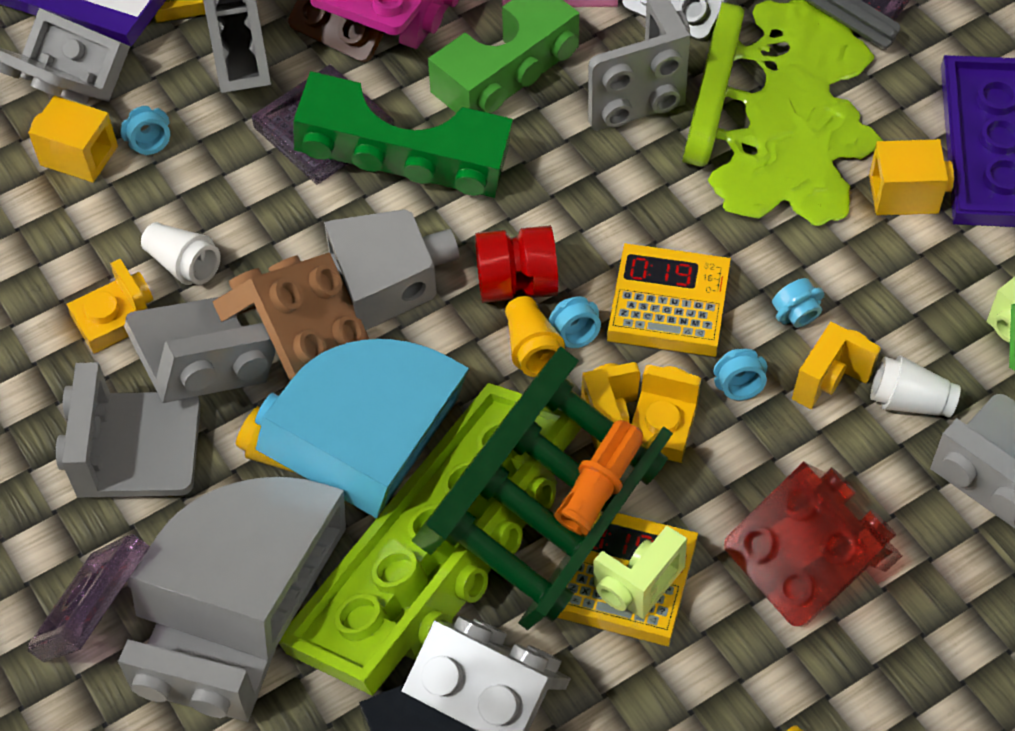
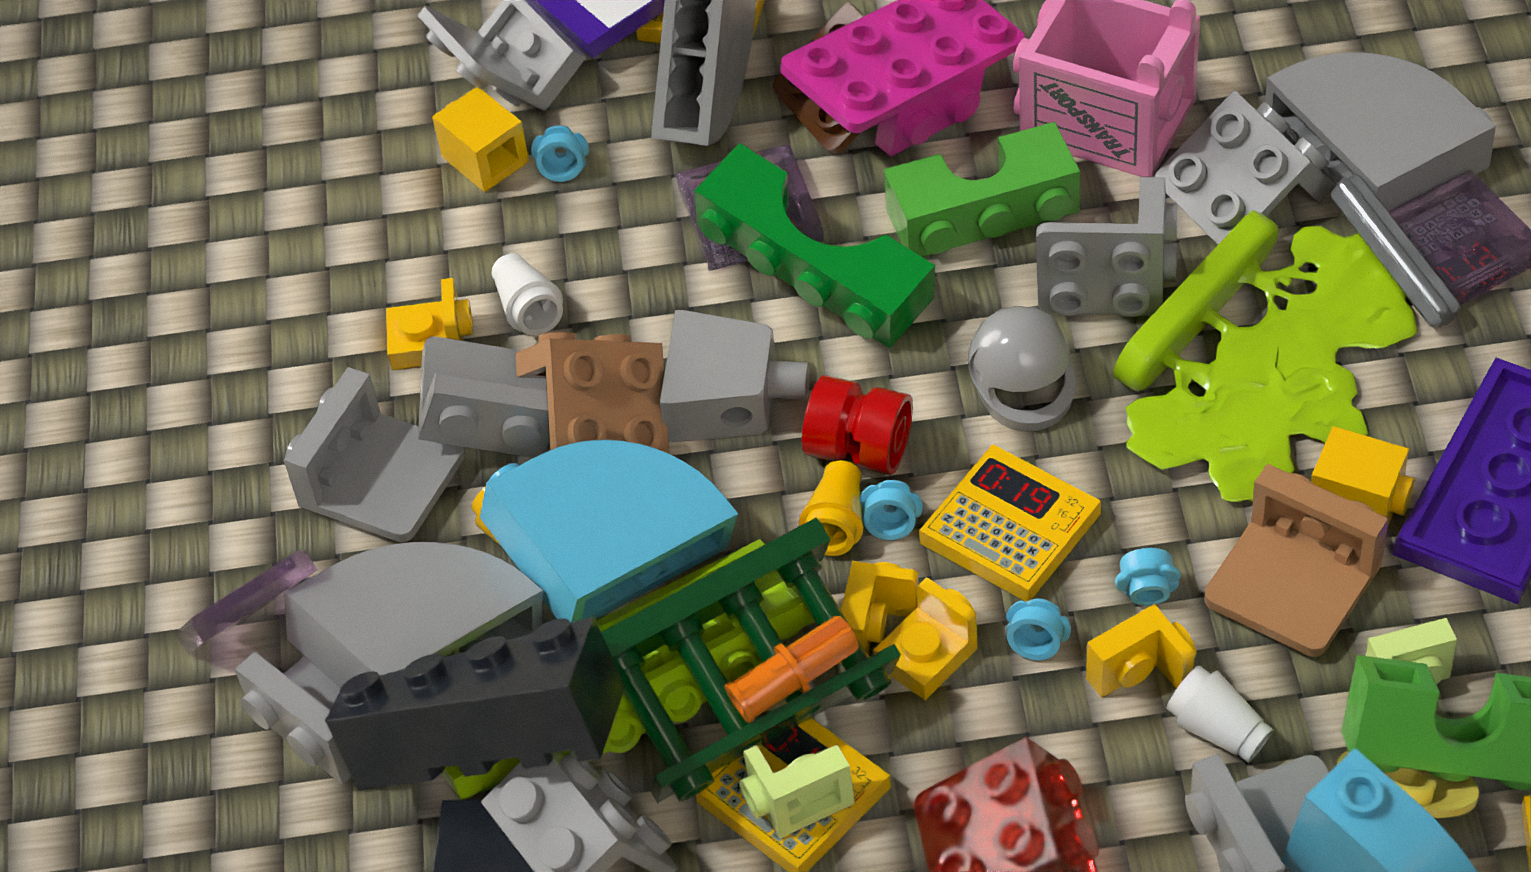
camera: 30 degrees right, 5 degrees down
none -> black wedge [325,616,625,790]
none -> light grey helmet [968,306,1076,431]
none -> medium nougat bracket [1204,464,1389,657]

